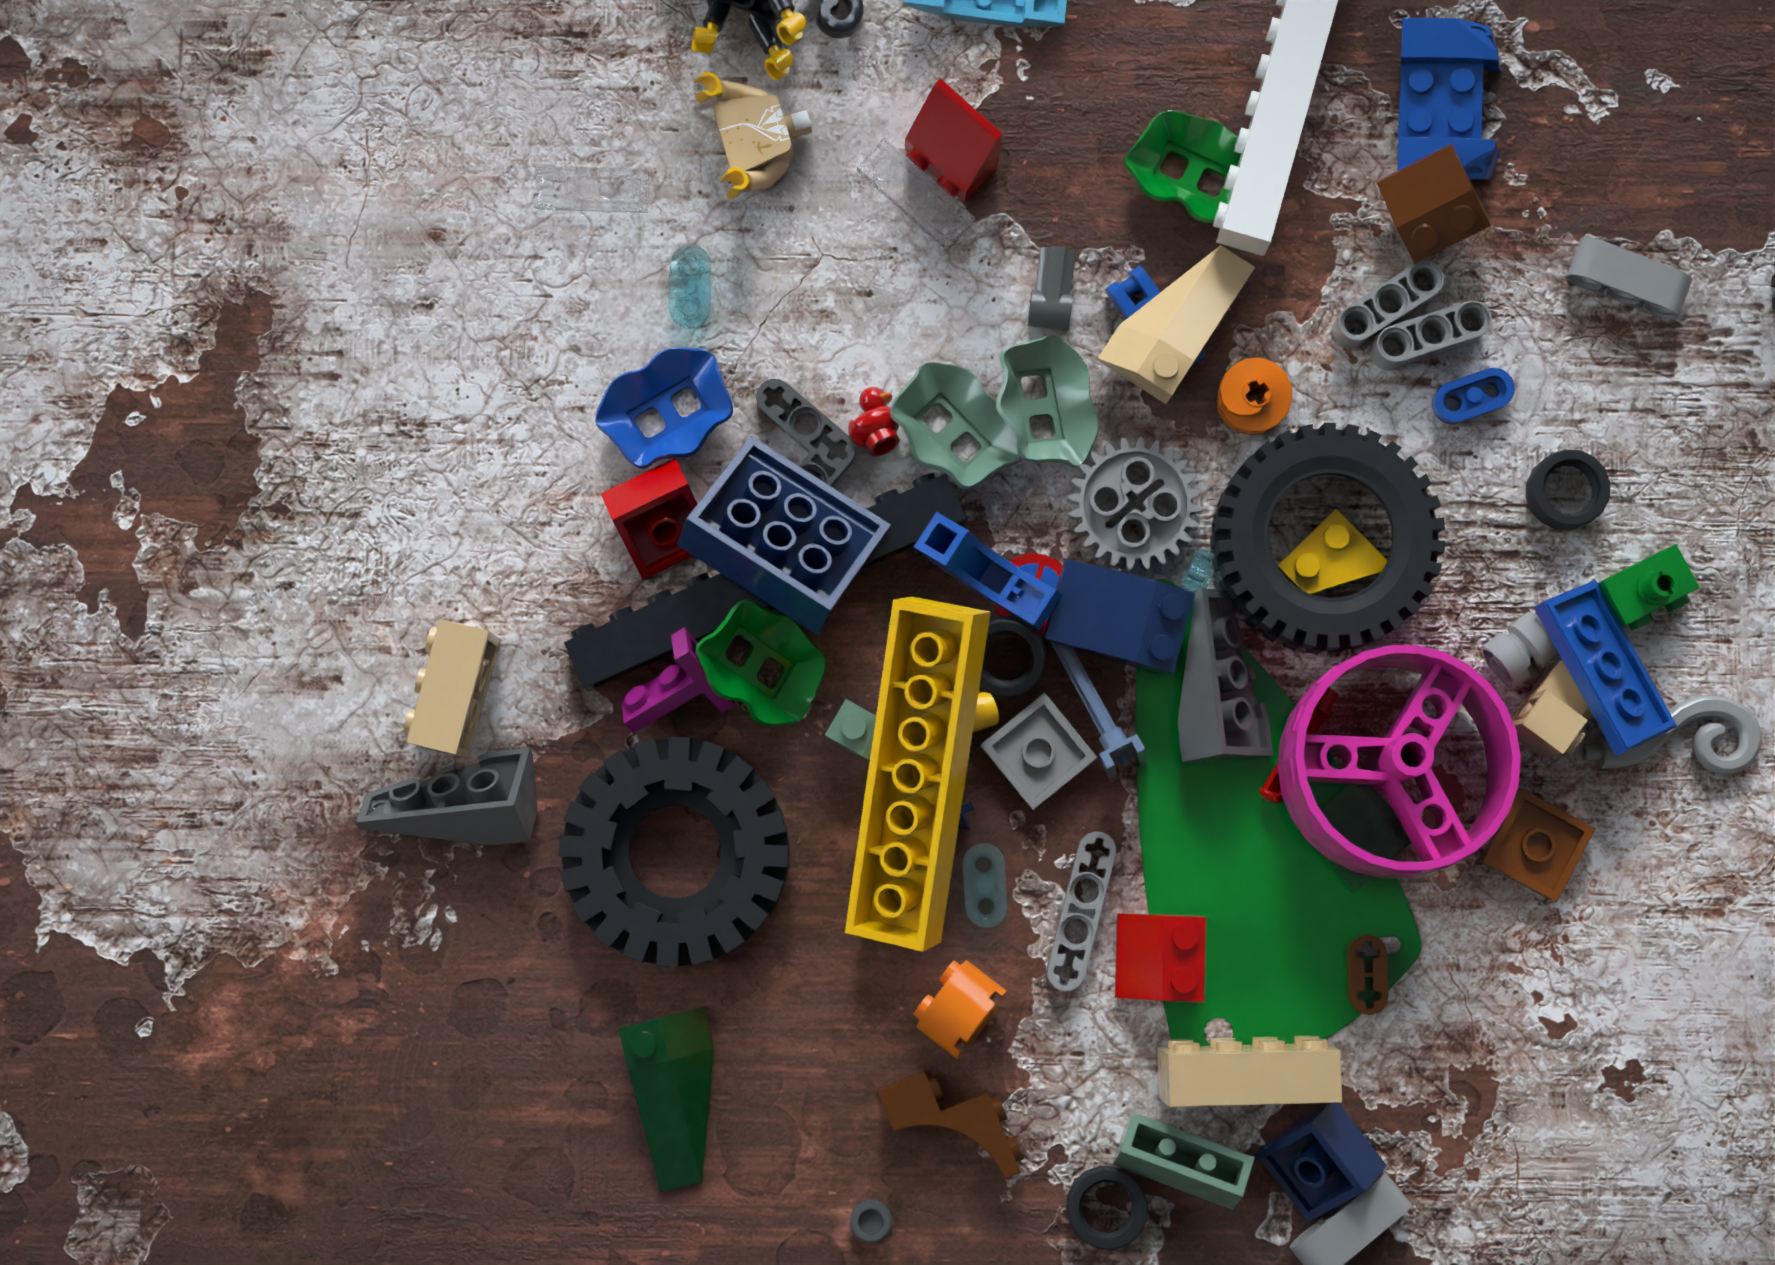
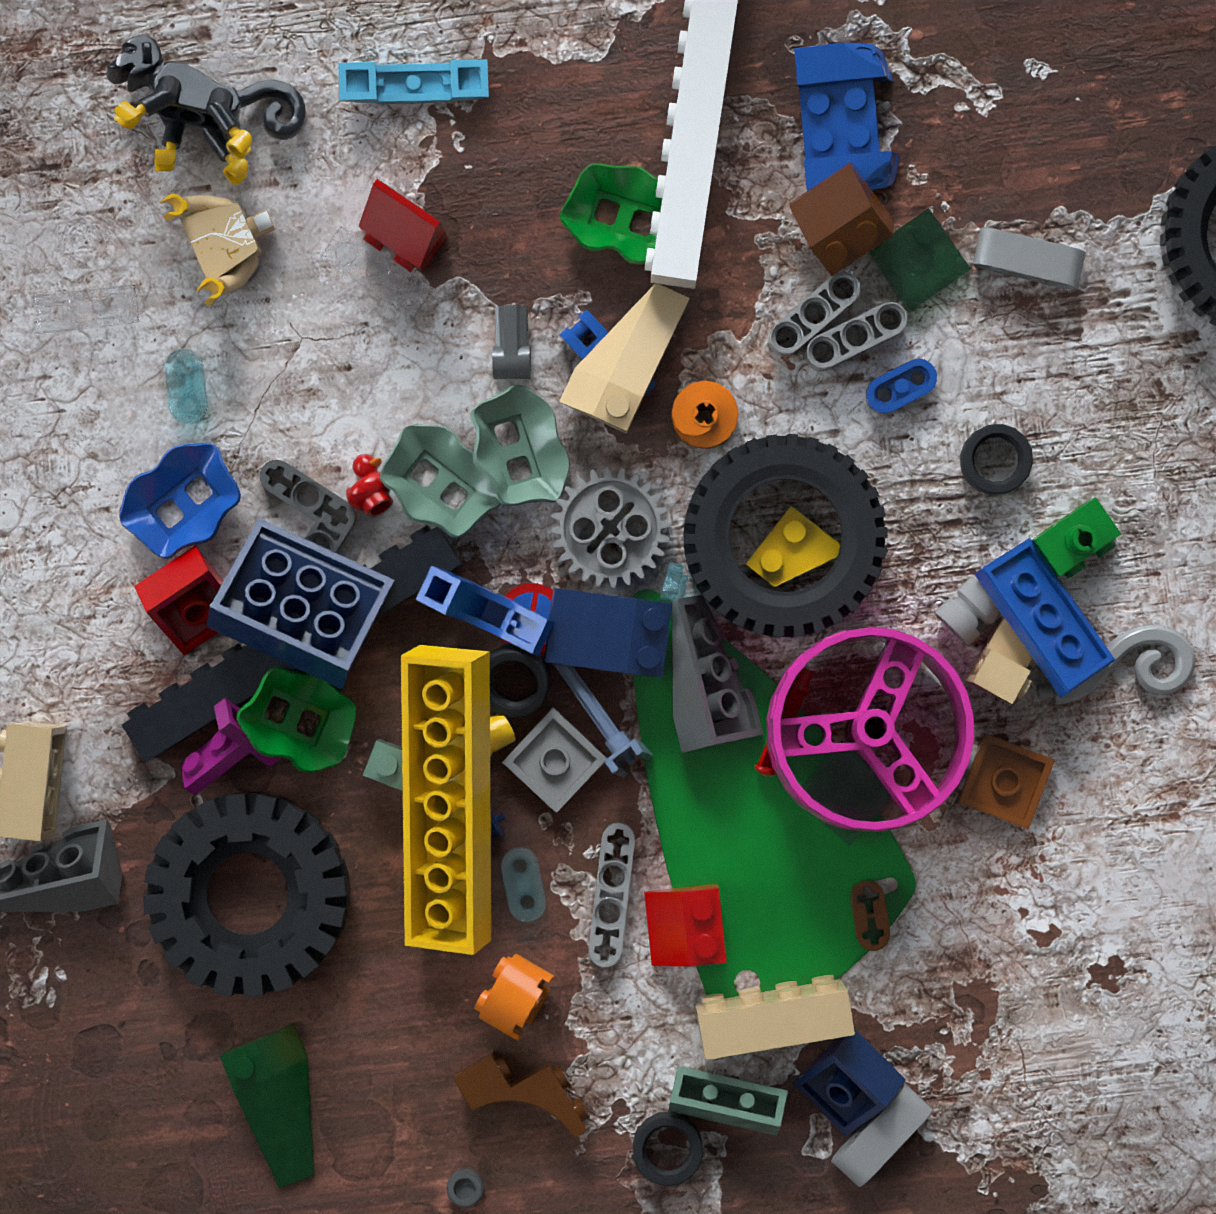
camera: 15 degrees left, 5 degrees up
none -> clear green plate [868,208,971,313]

